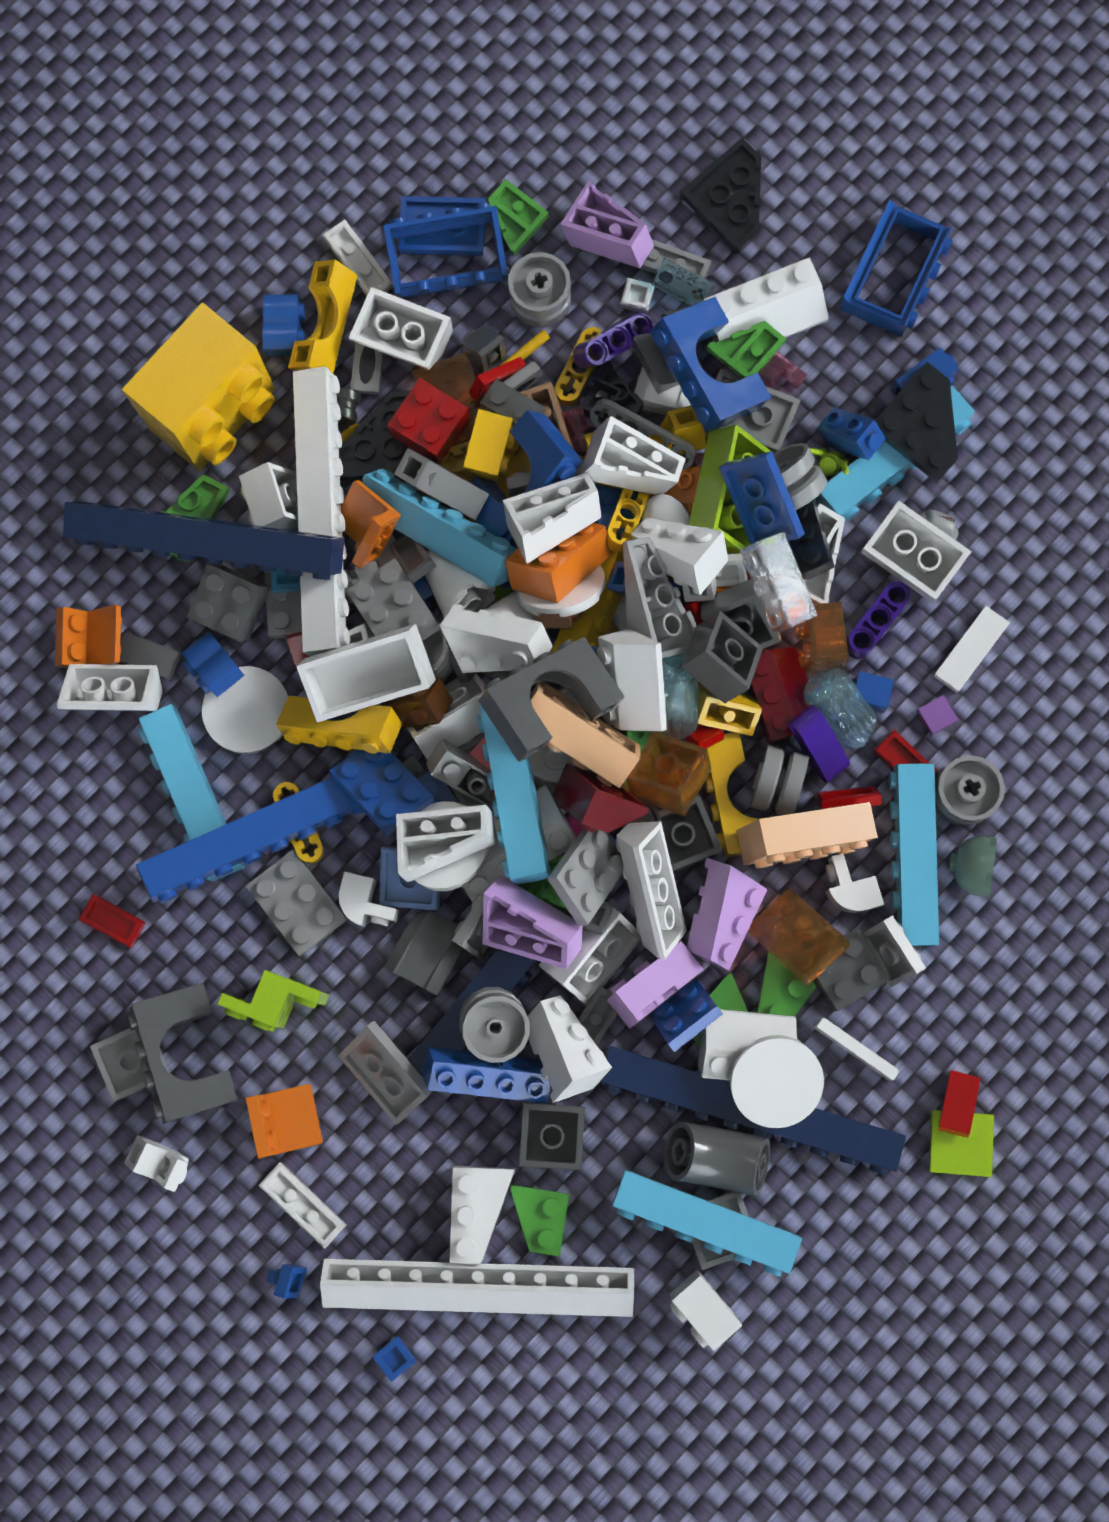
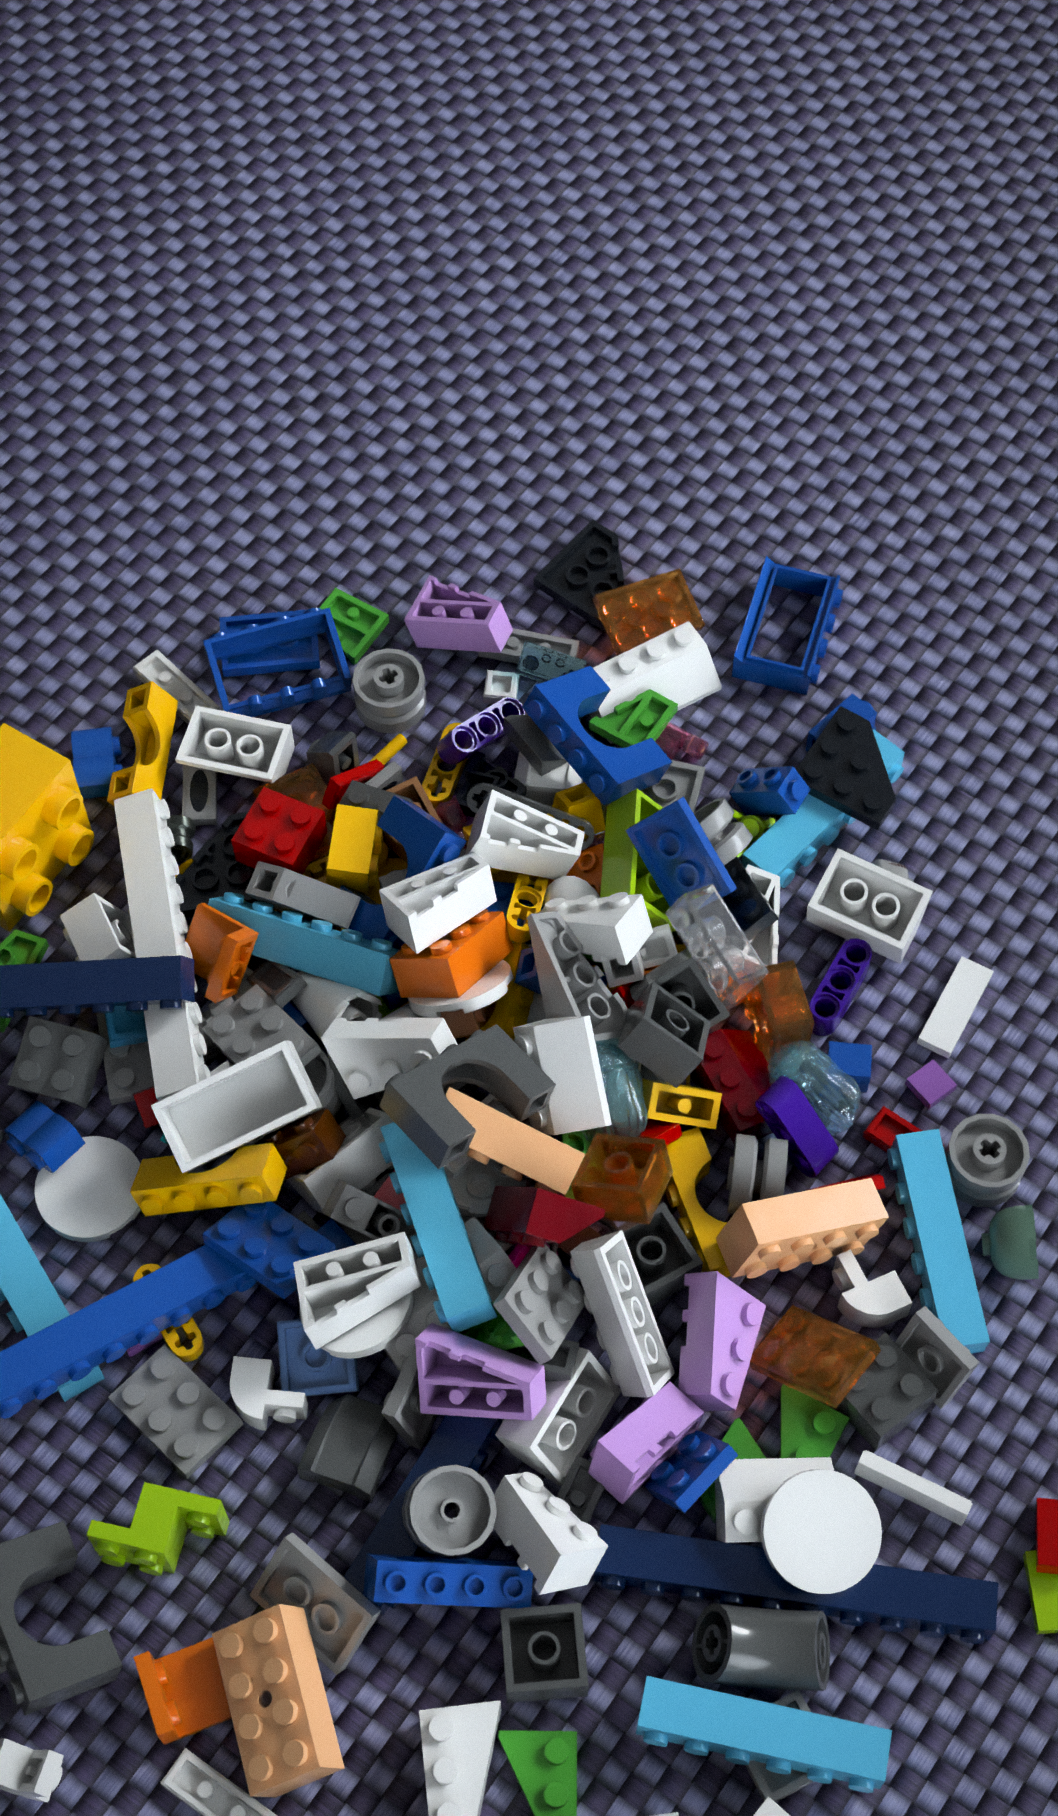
camera: 15 degrees left, 20 degrees down
none -> light nougat brick [212,1604,345,1798]
none -> clear orange plate [592,568,705,656]

